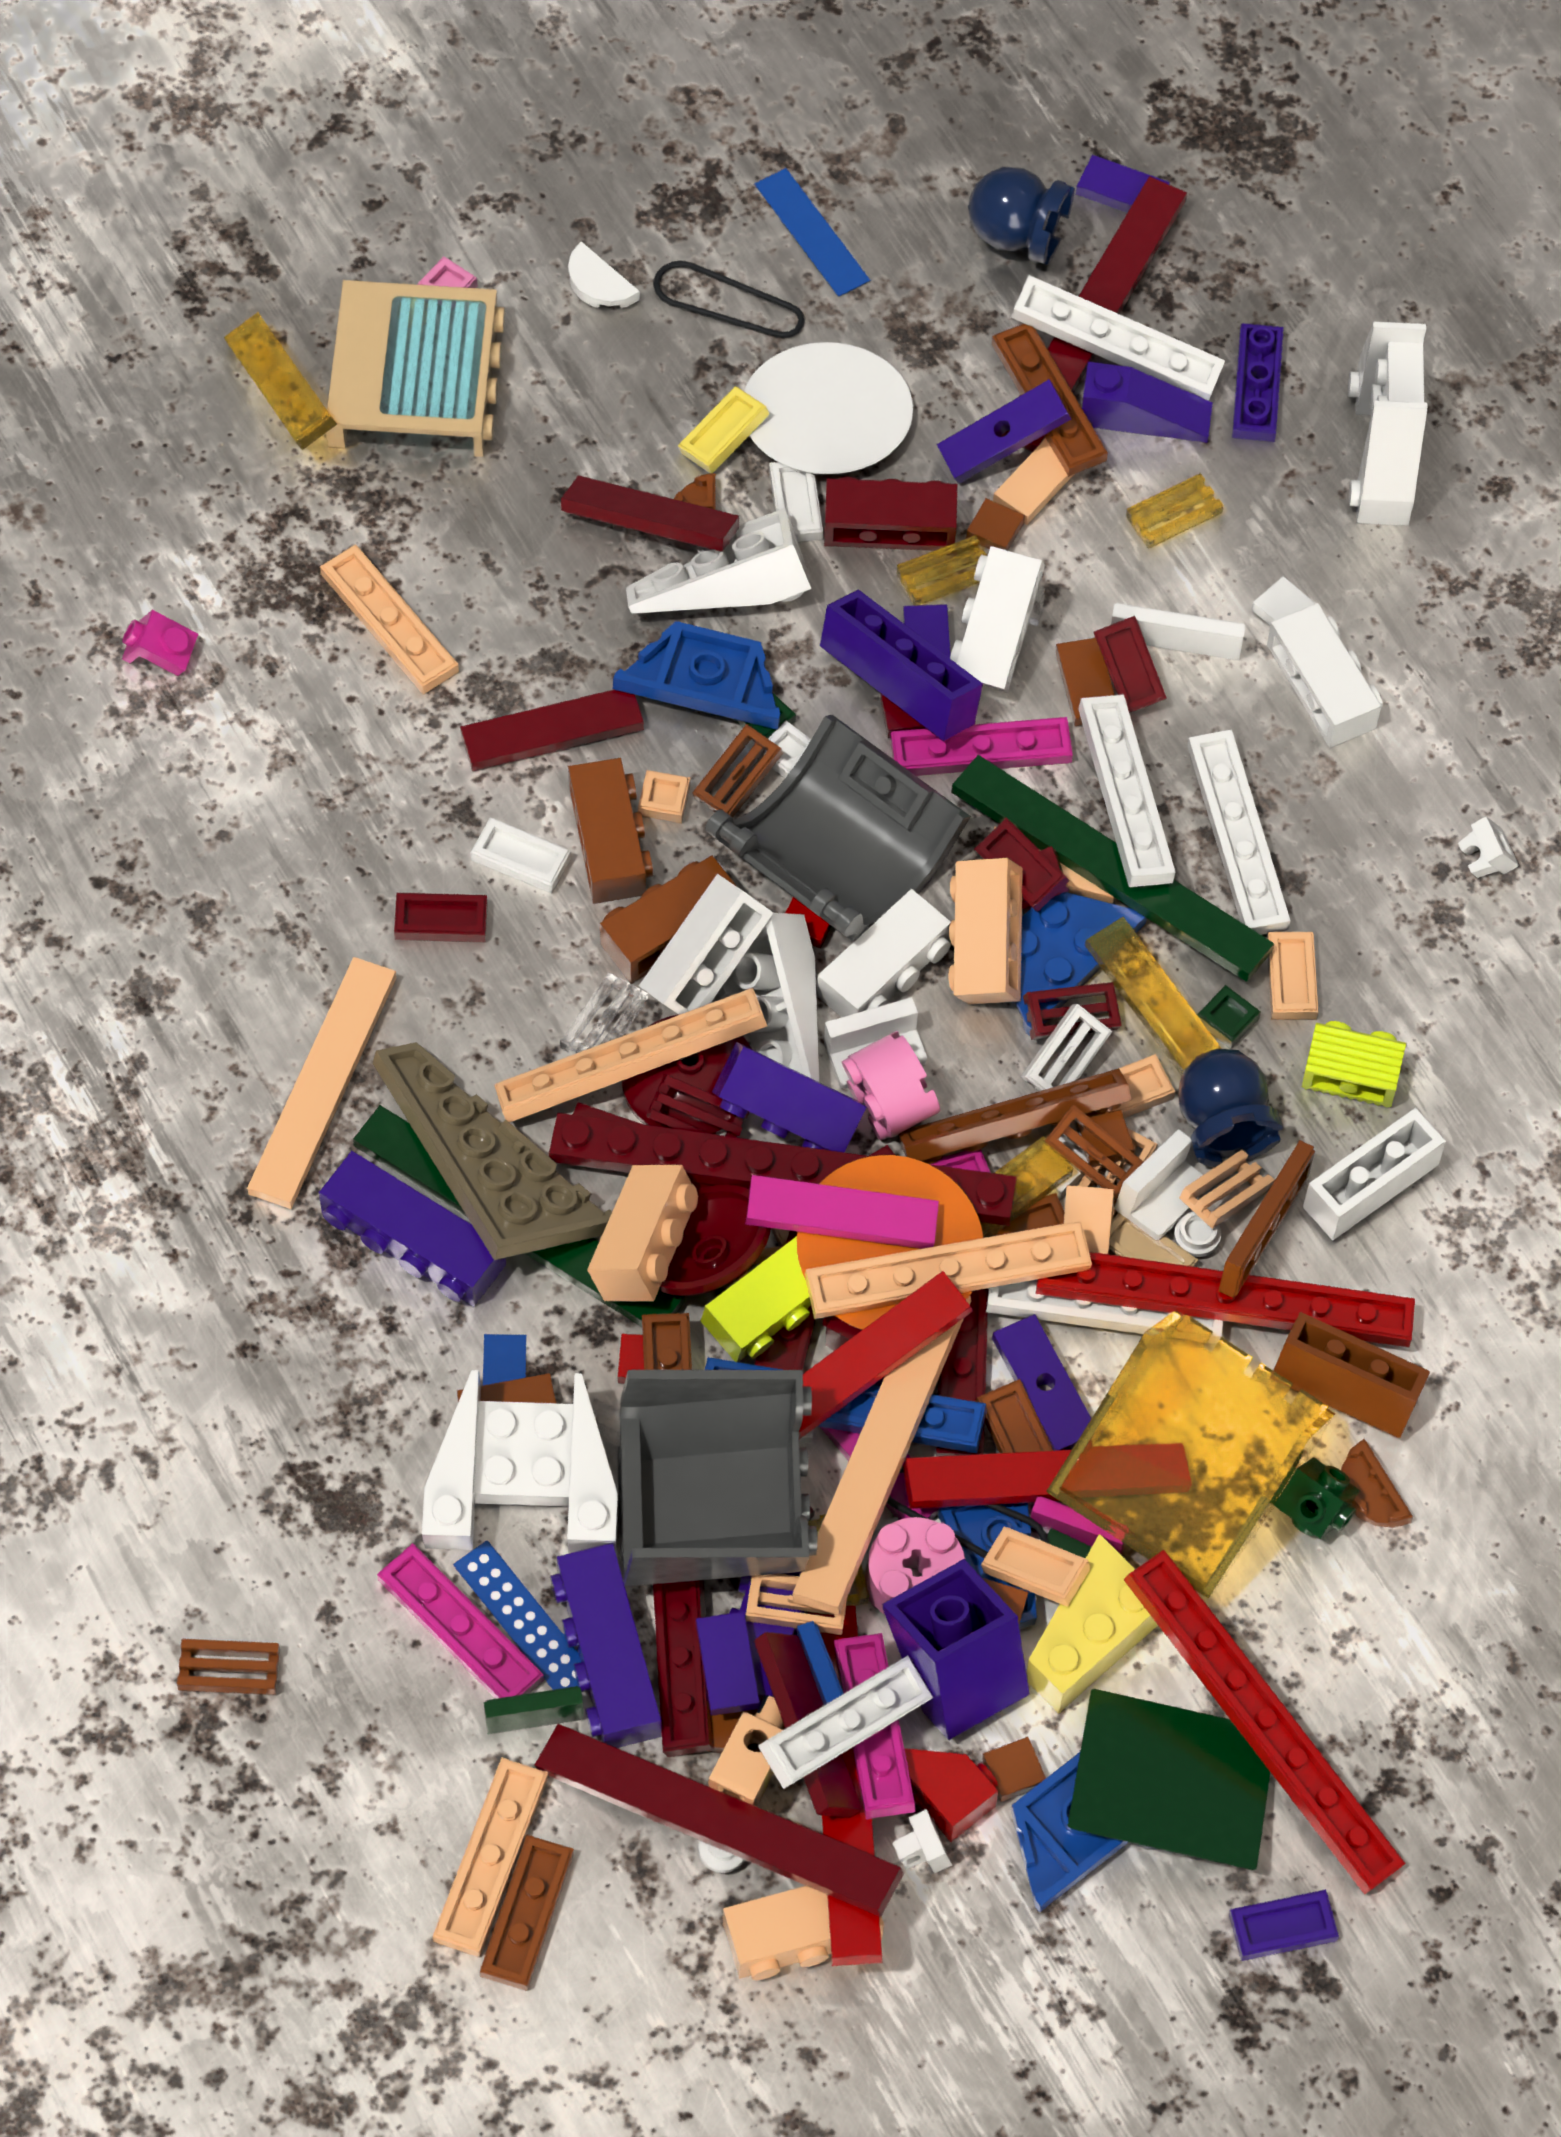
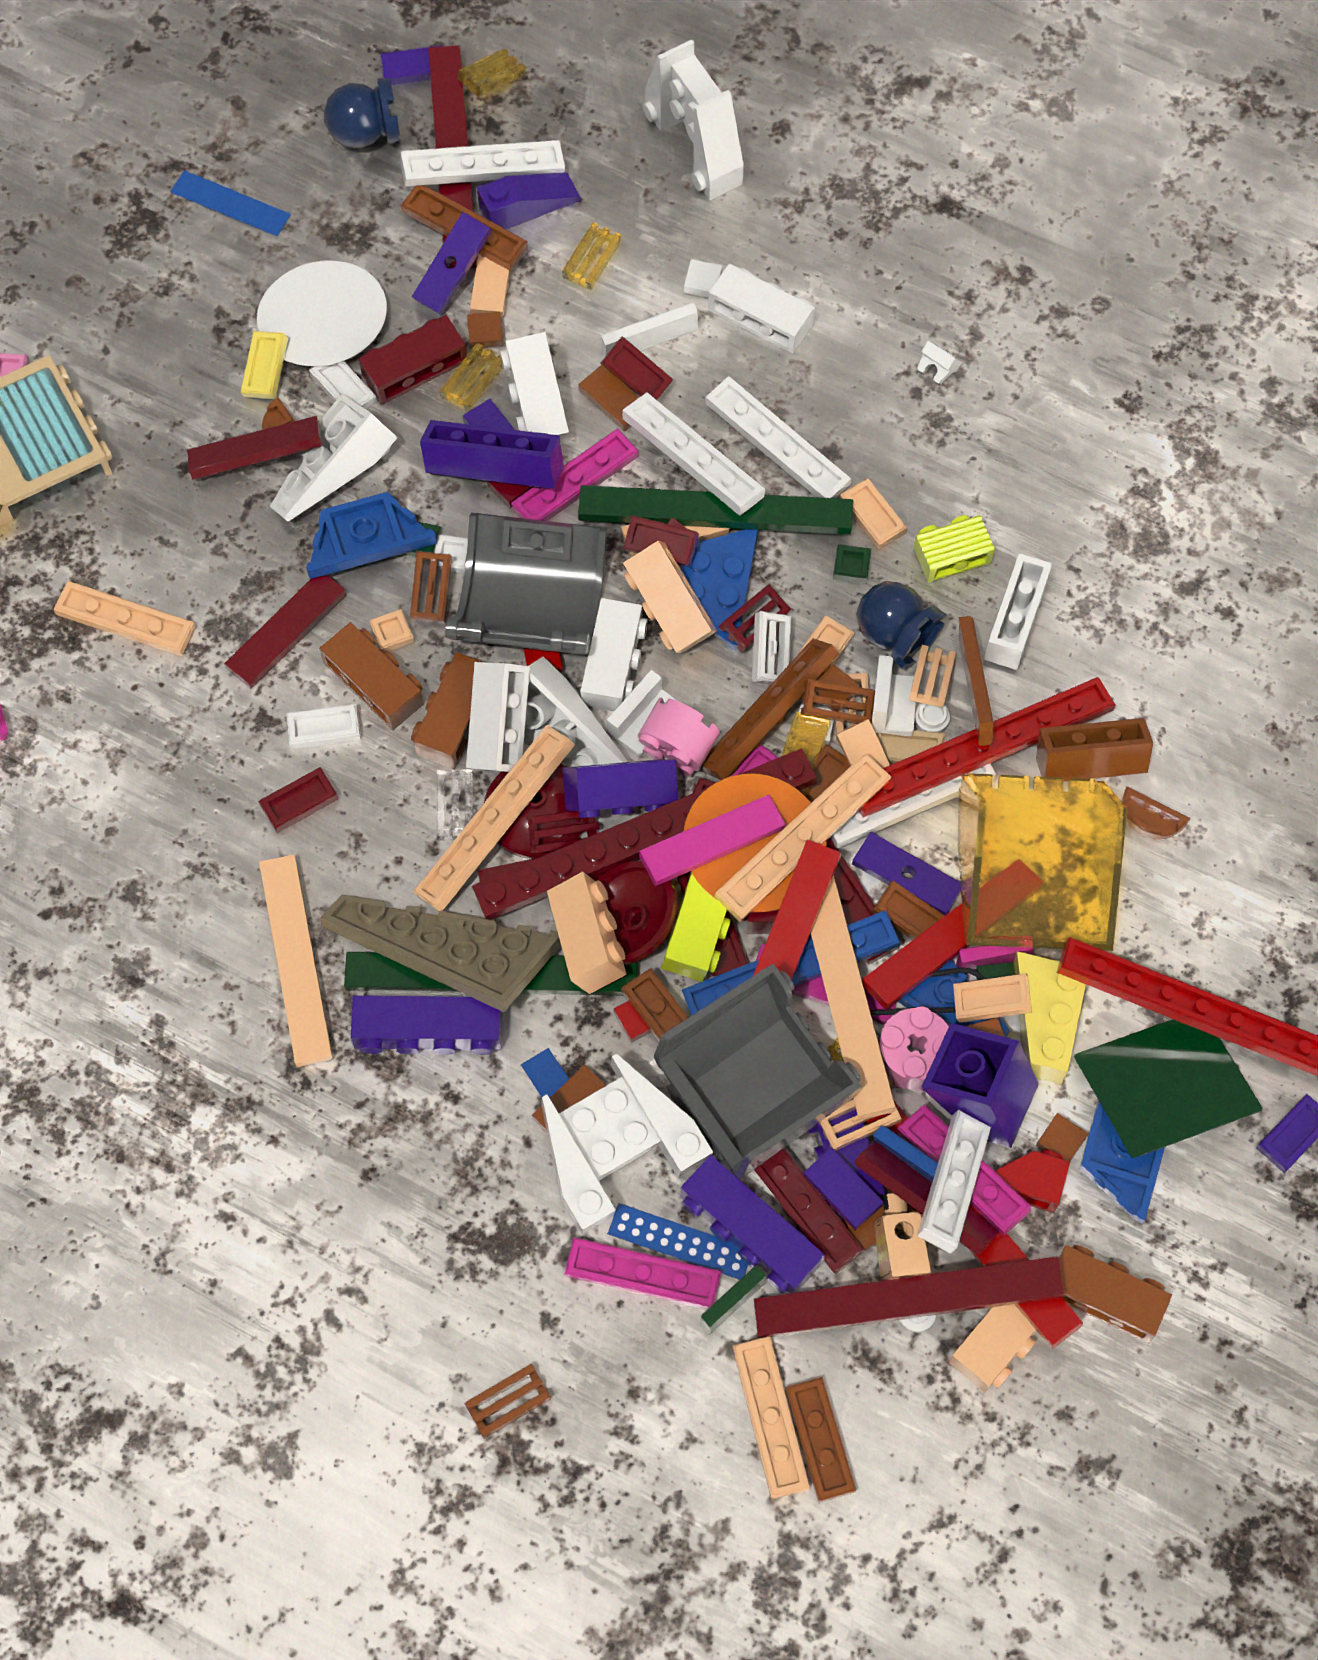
camera: 30 degrees left, 5 degrees up
white tile [568,241,640,308] -> none
black piece [653,260,805,338] -> none
white tile [892,1810,952,1874] -> none
clear yellow tile [1084,917,1222,1076] -> none
dark purple tile [1232,323,1284,442] -> none
dark green brick [1274,1457,1360,1539] -> none
none -> clear yellow tile [457,48,526,97]
none -> dark orange brick [1059,1245,1173,1343]

